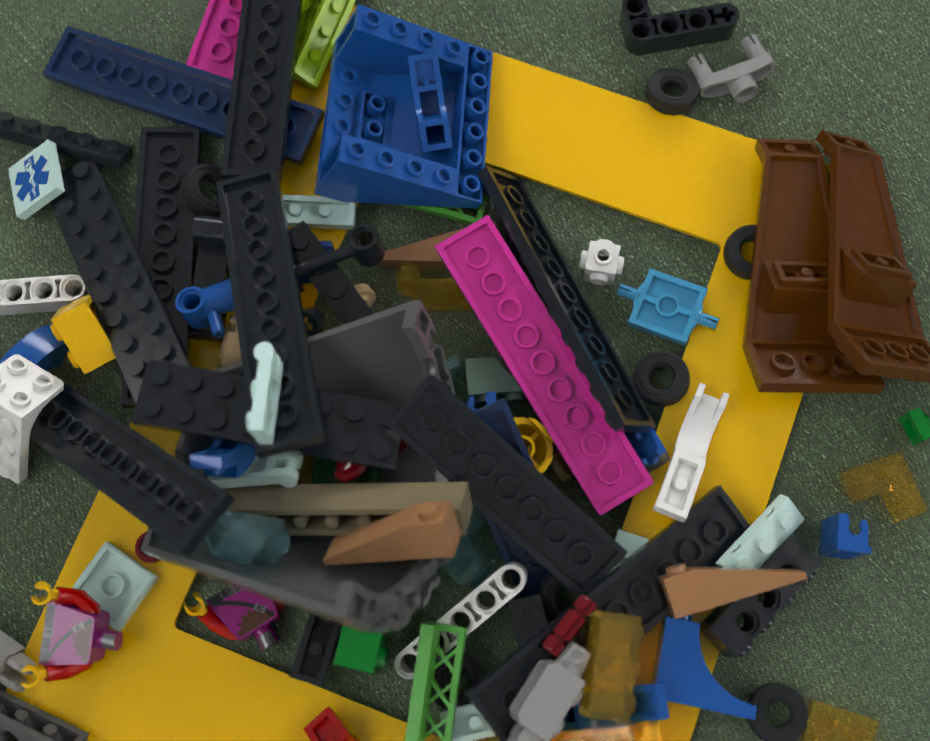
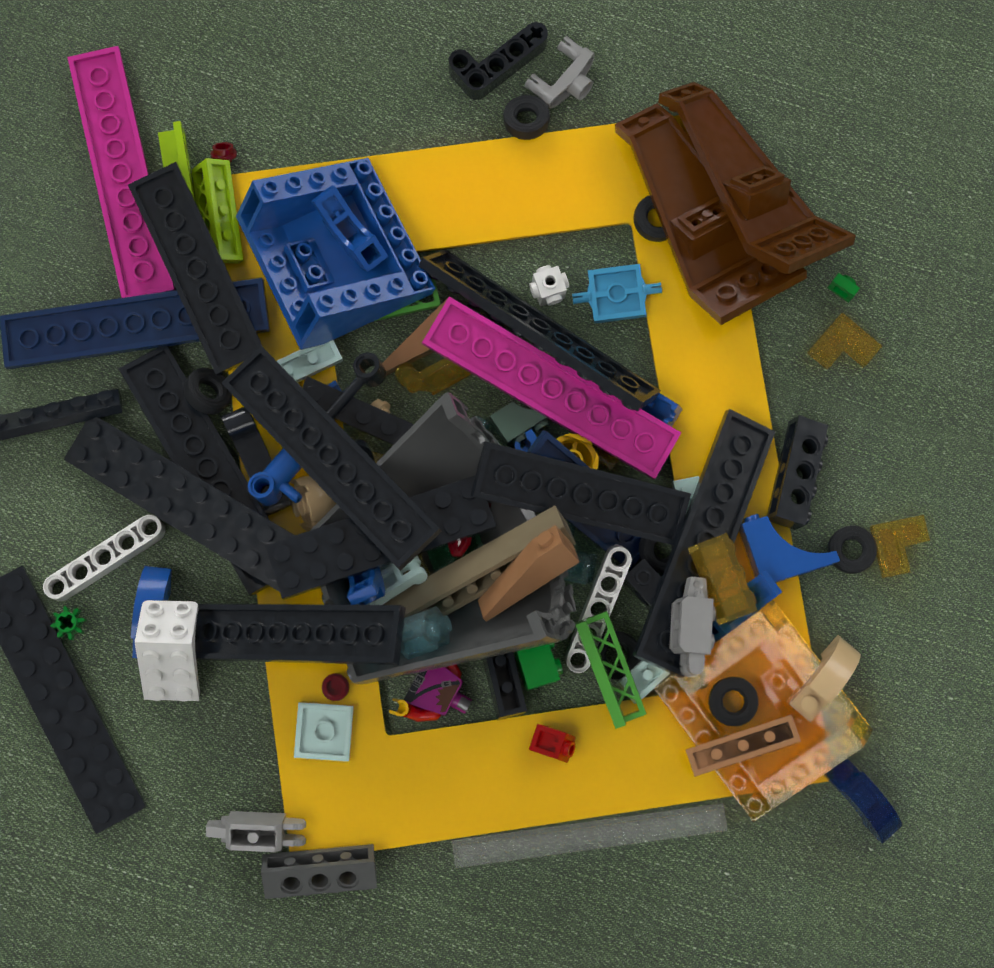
camera: 45 degrees left, 5 degrees up
light aqua tile [8,140,65,220] -> none
torso [20,581,123,688] -> none
yellow piece [50,294,116,374] -> none
light aqua plate [246,342,283,445] -> none
dark red axle [542,595,596,657] -> none
black tyre [633,351,690,407] -> none
white piece [653,383,730,523] -> none
medium nougat slope [659,563,807,619] -> none
light aqua plate [716,494,805,568] -> none
blue hinge [819,513,871,560] -> none

